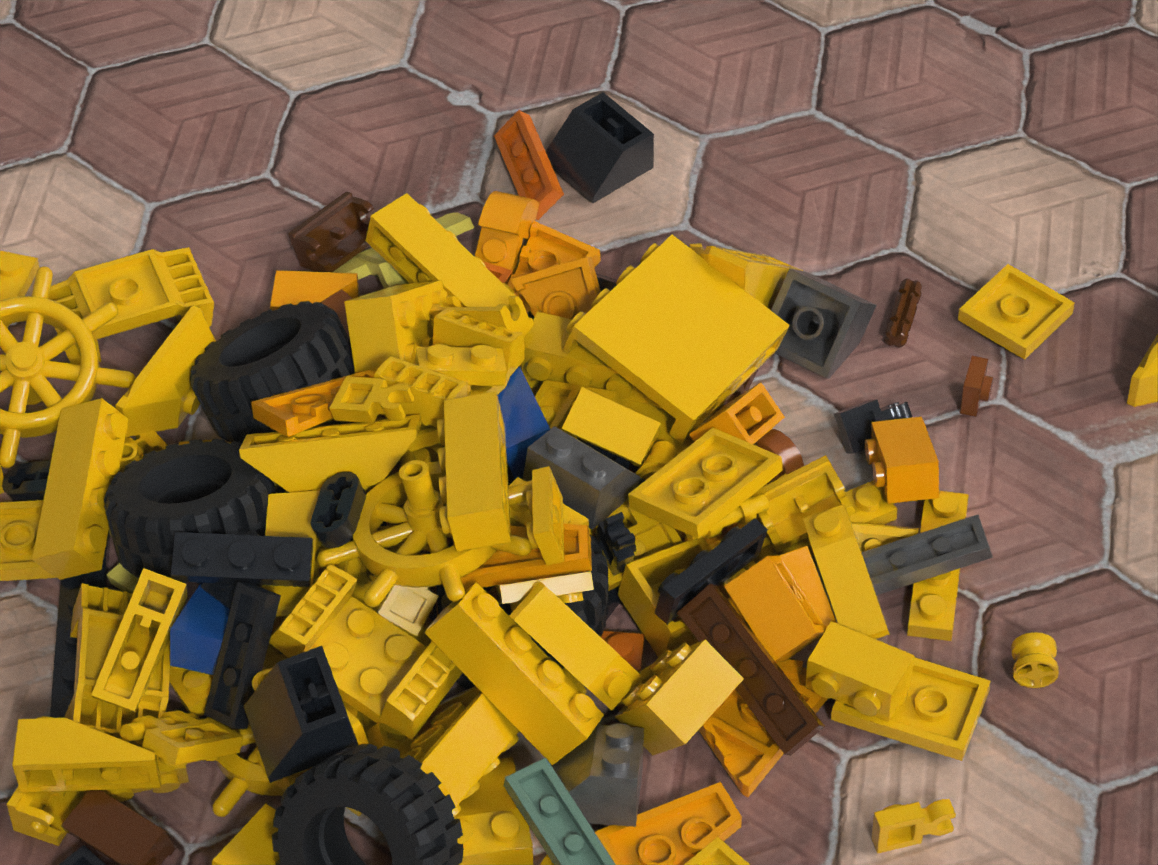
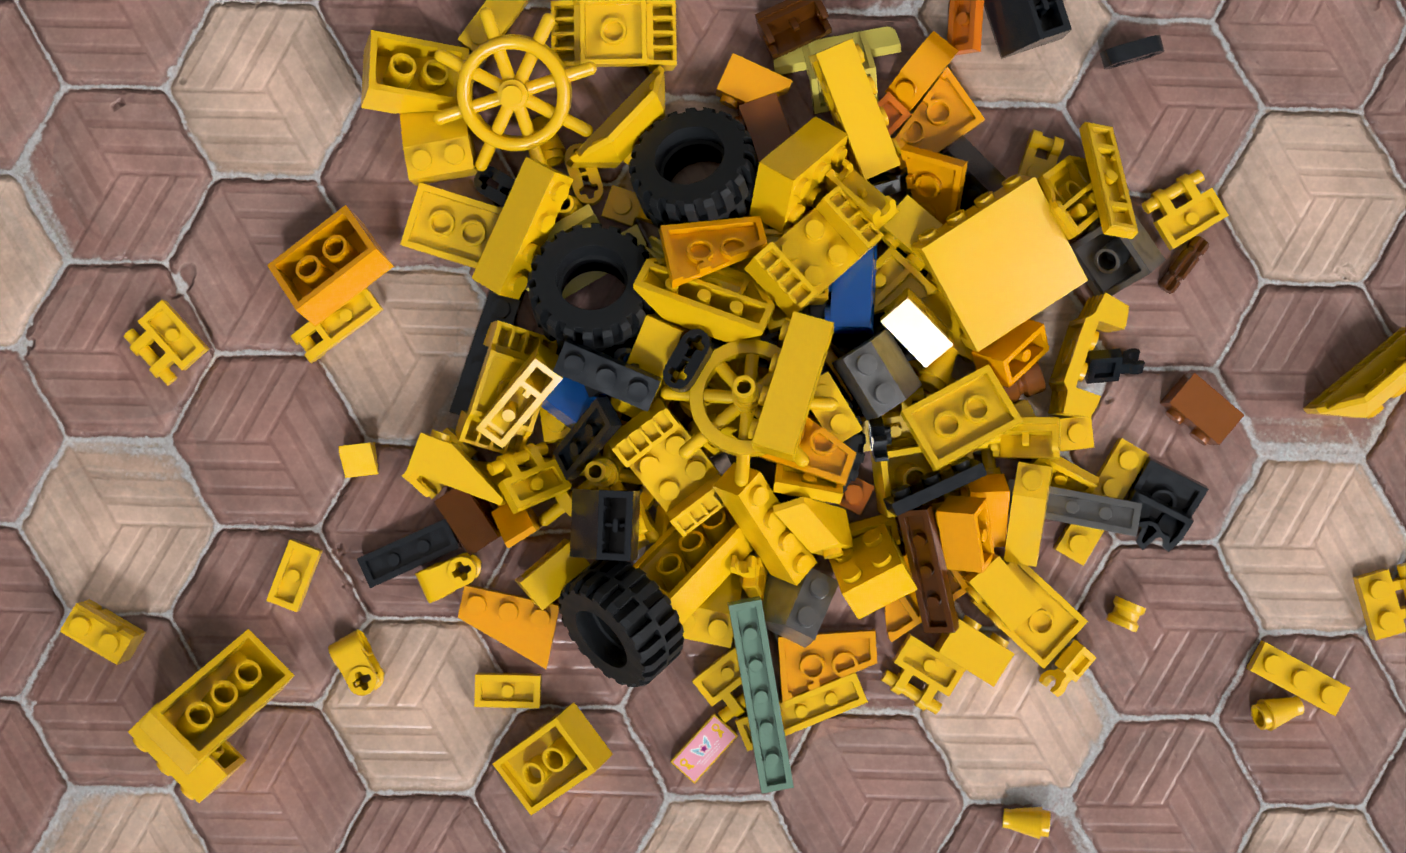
camera: 20 degrees right, 40 degrees up
yellow plate [329,376,414,423] -> none
yellow plate [415,344,507,386] -> none
yellow plate [526,466,564,566] -> none
light orange brick [865,416,939,504] -> none
yellow plate [871,799,956,854] -> none
yellow plate [958,264,1075,360] -> none
dark orange plate [960,355,994,417] -> none
none -> light orange slope [491,502,543,548]
none -> yellow plate [730,555,768,601]
none -> yellow plate [880,633,966,715]
none -> yellow brick [933,615,1015,687]
none -> yellow plate [1038,640,1096,697]
none -> yellow plate [1048,293,1129,417]
none -> yellow plate [1079,122,1139,239]
none -> black beam [1100,35,1164,70]
none -> black plate [1127,457,1209,552]
none -> yellow plate [1142,169,1229,250]
none -> dark orange brick [1160,373,1244,446]

